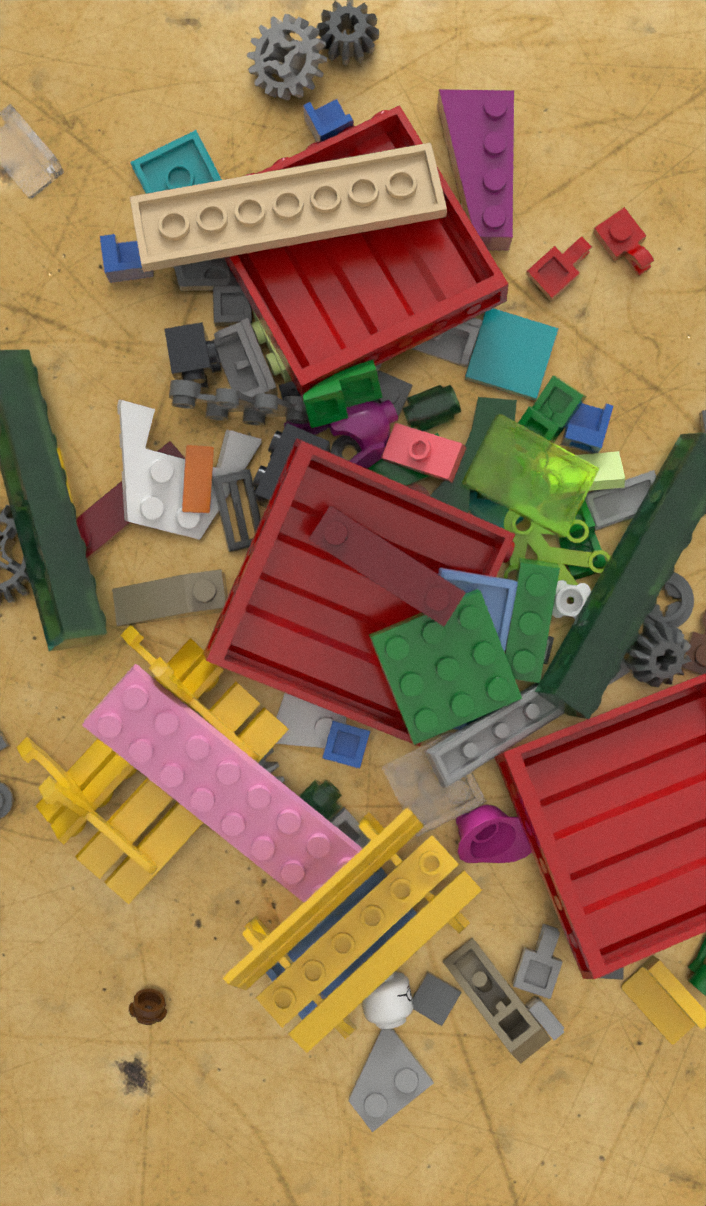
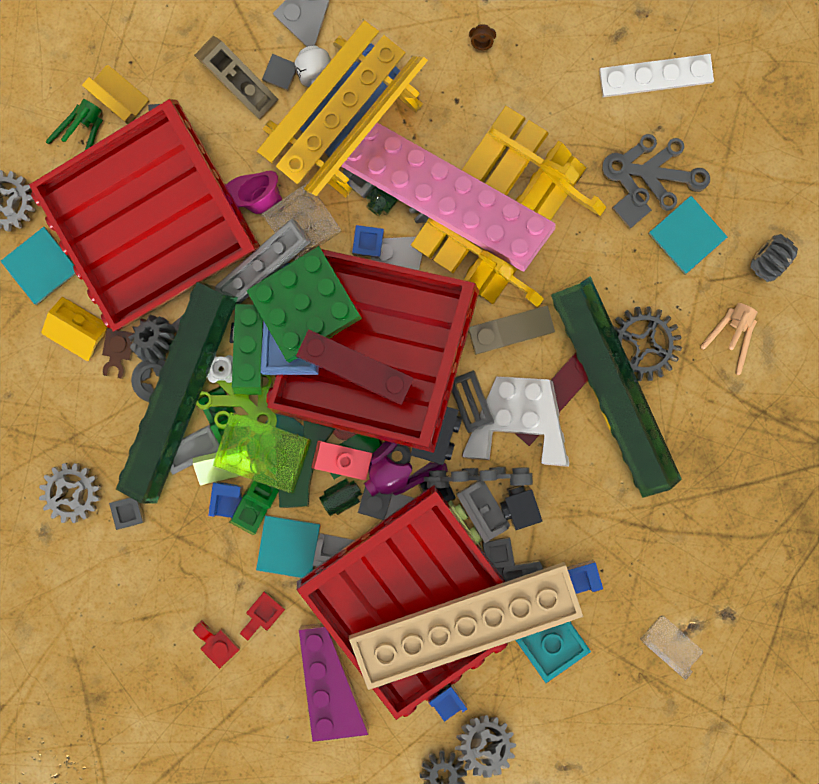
camera: 170 degrees right, 5 degrees up
orange sticker [182,445,214,513] -> none
green slope [302,360,383,428] -> none
light grey plate [512,924,562,999] -> none
light grey tile [525,996,565,1041] -> none

